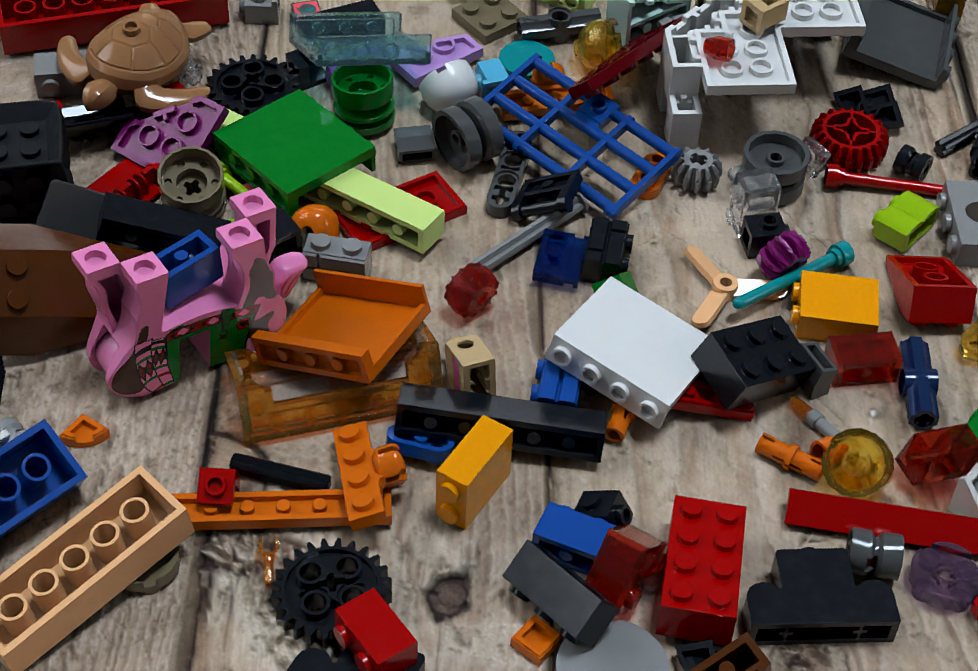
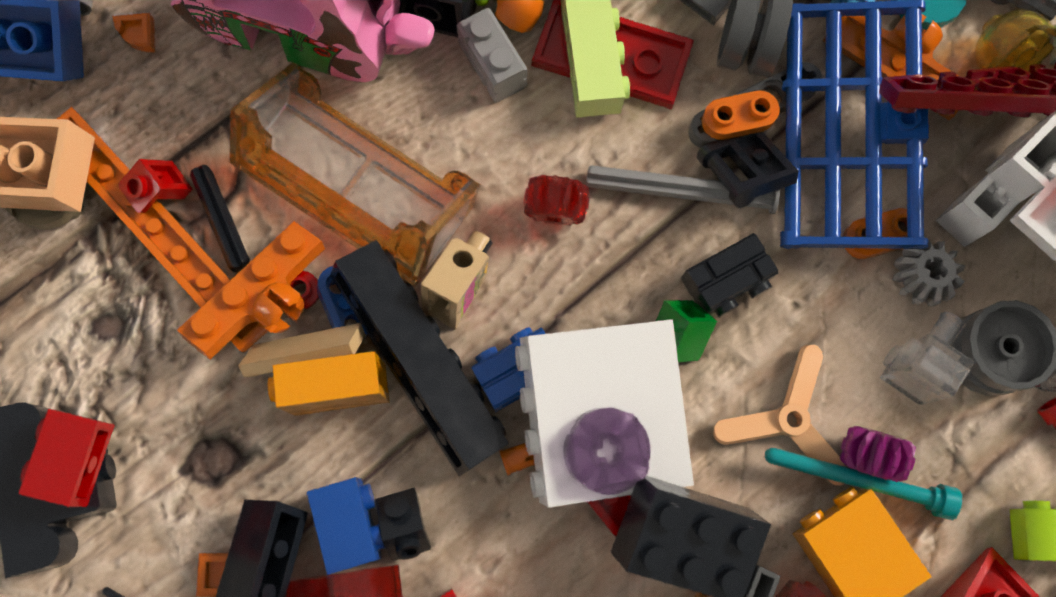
camera: 50 degrees right, 30 degrees up
orange panel [250,268,431,384] -> none
clear orange hand [256,536,280,586] -> none
black gear [271,538,392,649] -> none
clear blue plate [532,229,589,289] -> none
black brick [739,212,790,259] -> none
none -> tan tile [238,323,366,378]
none -> clear purple plate [563,407,651,495]
none -> orange plate [702,91,780,140]

